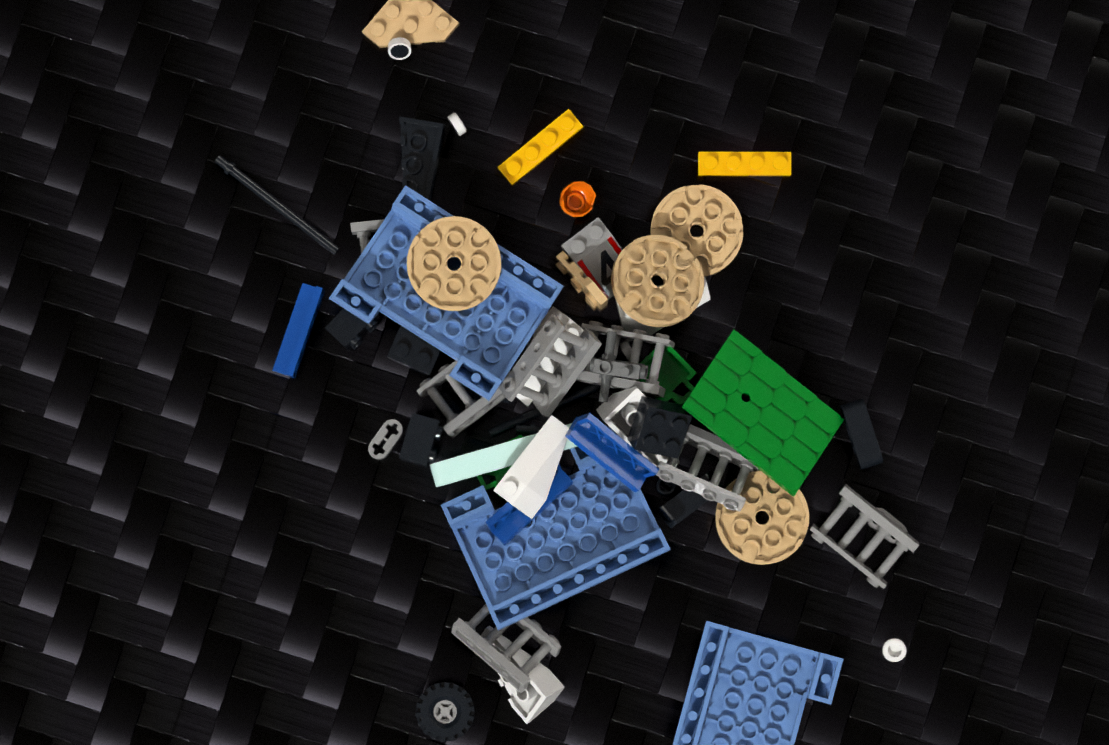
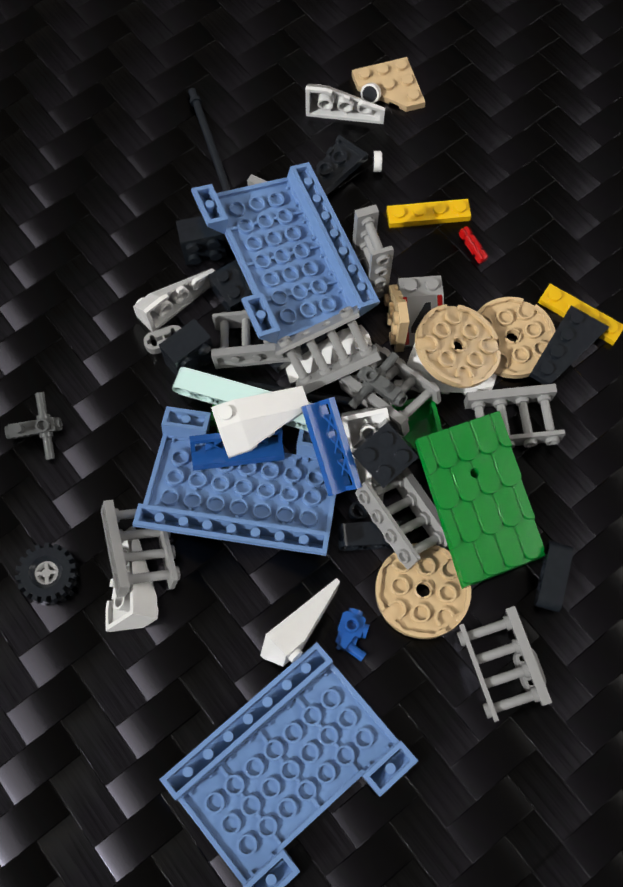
camera: 30 degrees right, 15 degrees down
blue fence [272,283,325,378] -> none
tan plate [407,216,502,311] -> none
orange hair [560,181,596,217] -> none
white tile [882,638,906,662] -> none
none -> dark grey piece [5,392,63,460]
none -> white wedge [133,268,215,332]
none -> white wedge [260,578,340,666]
none -> white wedge [305,84,385,124]
none -> blue piece [335,608,369,661]
none -> light grey fence [352,205,394,298]
none -> red axle [459,226,488,264]
none -> light grey fence [464,384,565,448]
none -> black wing [529,305,609,385]

